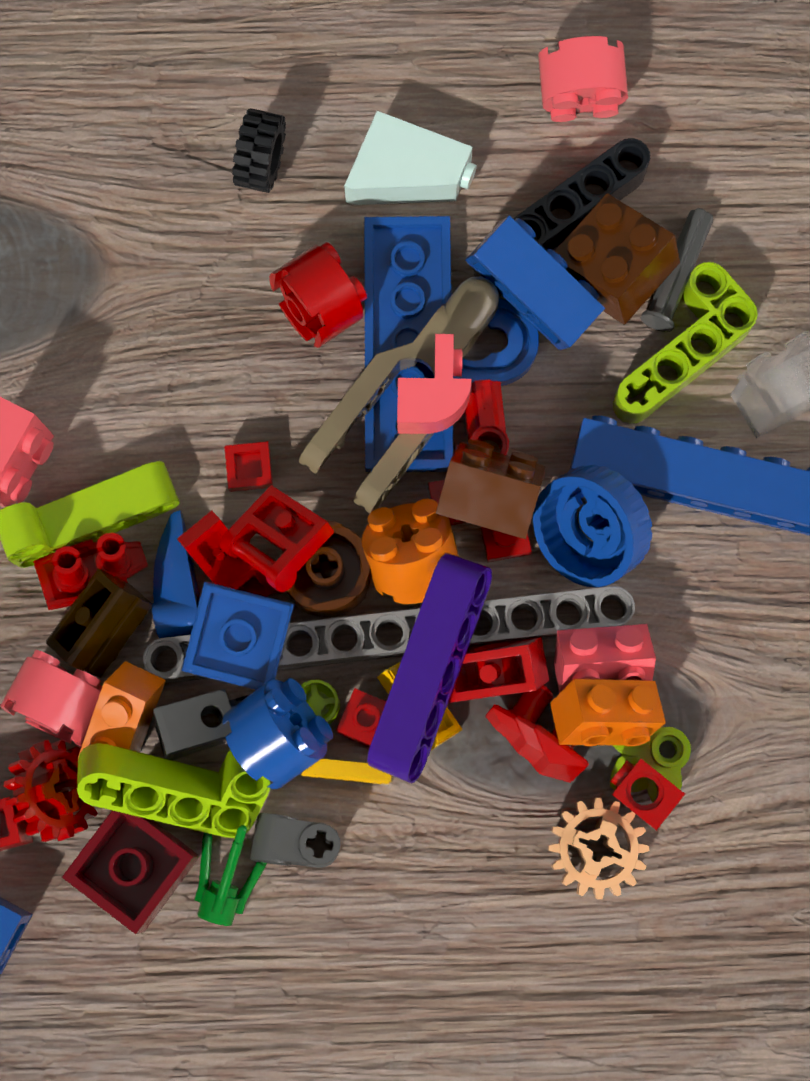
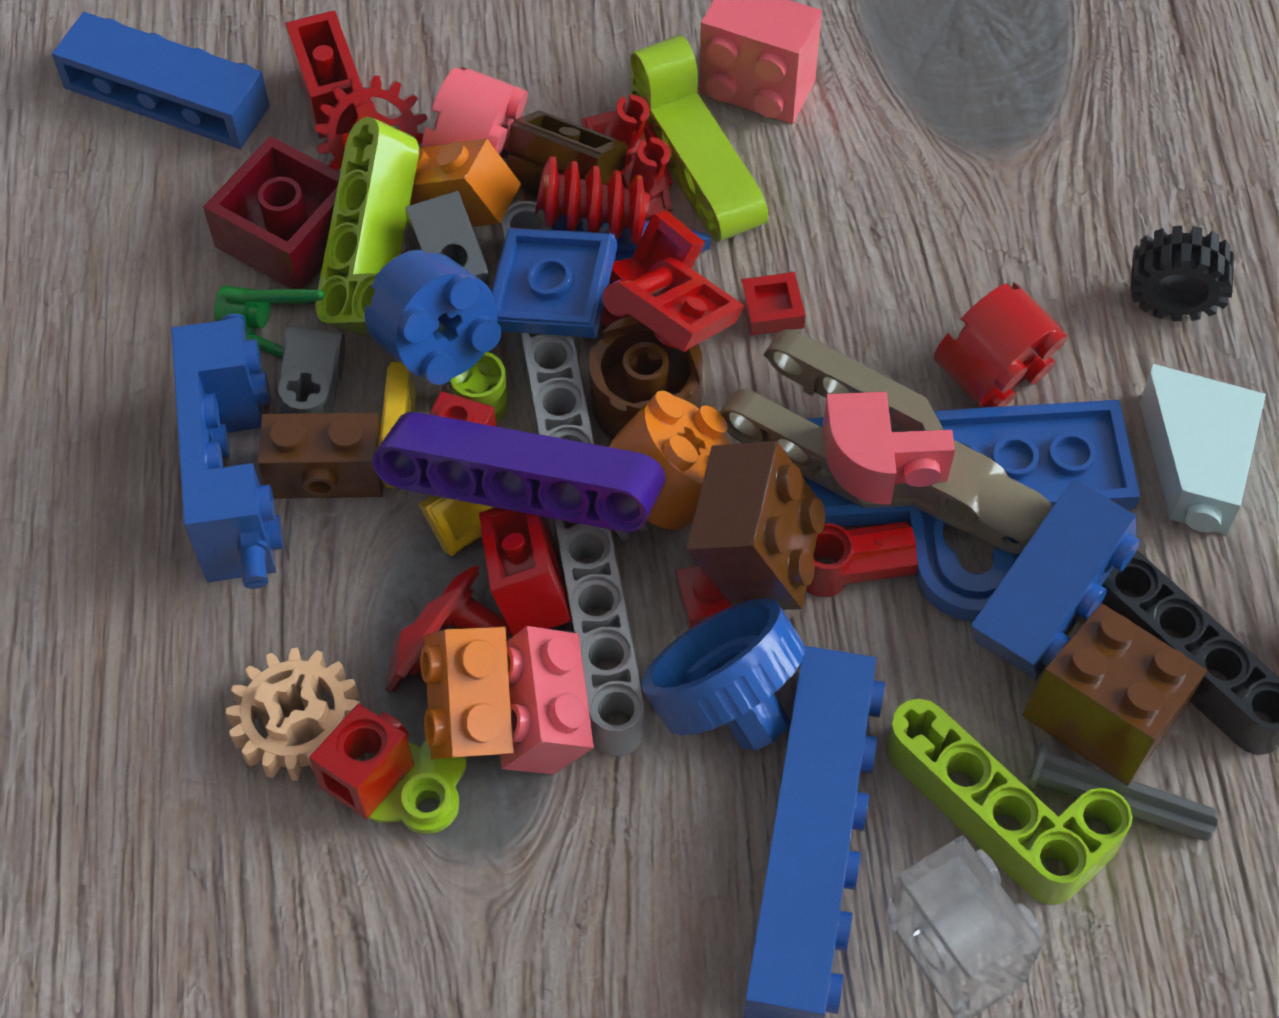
camera: 85 degrees right, 20 degrees down
none -> blue brick [171,314,284,589]
none -> reddish brown brick [258,412,383,499]
none -> red piece [533,156,652,246]

